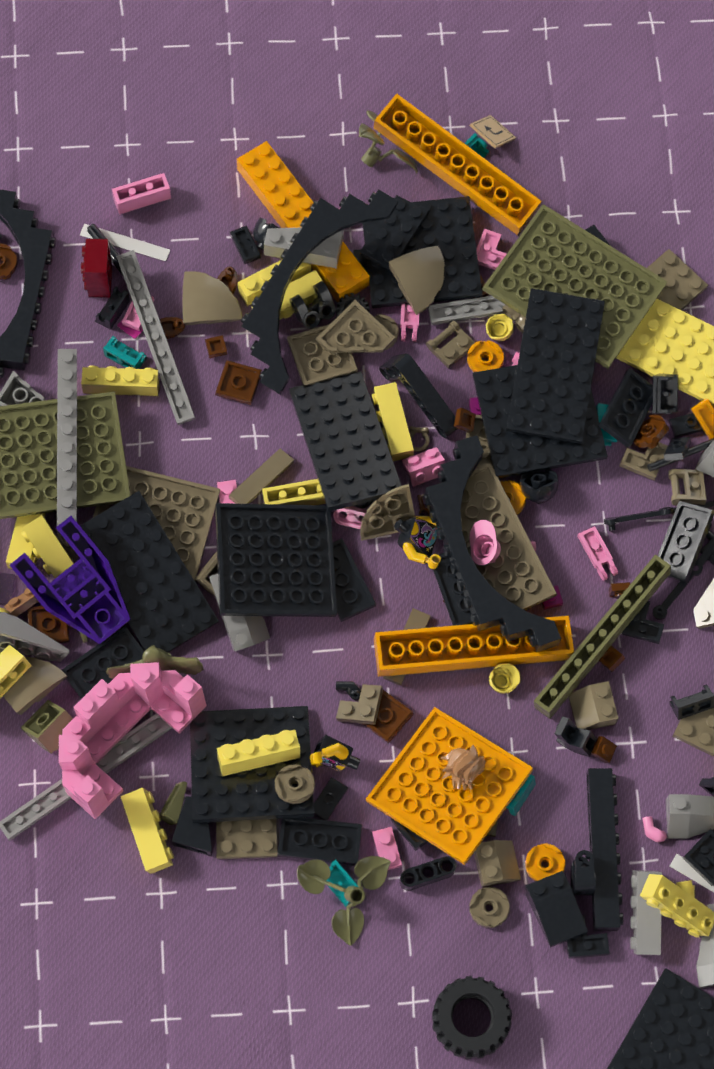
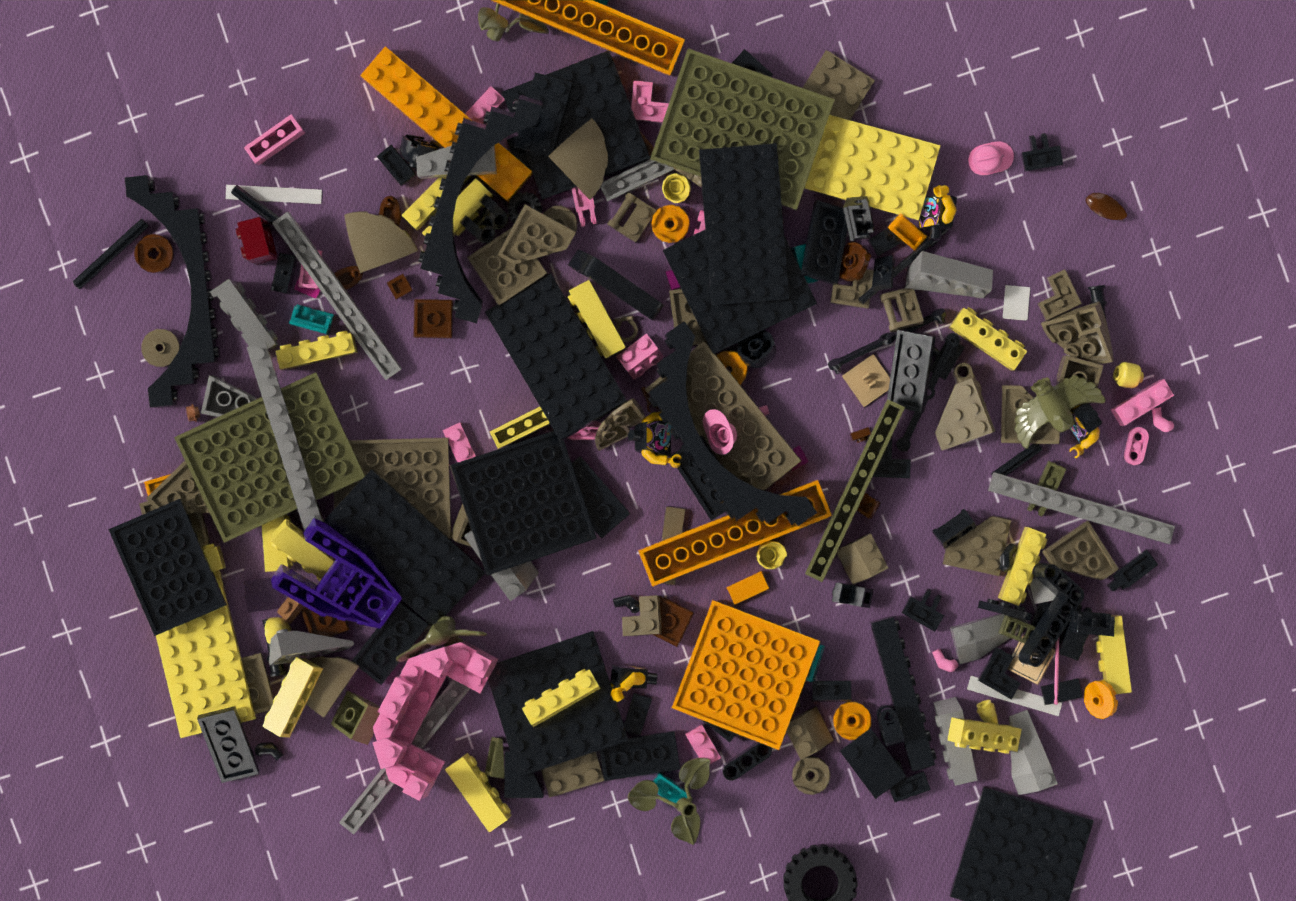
camera: 15 degrees left, 20 degrees up
dark tan tile [229,448,294,504] -> none
dark tan plate [275,764,315,804] -> none
medium nougat hair [441,745,486,790] -> none
reddish brown plate [454,408,476,433] -> none
bright pink hinge [577,526,618,581] -> none
reddish brown plate [591,736,617,763] -> none
none -> light grey wedge [210,279,278,351]
none -> light orange tile [726,571,769,605]
none -> black hinge [811,681,852,702]
none -> tan piece [842,354,890,407]
none -> black hinge [901,589,944,632]

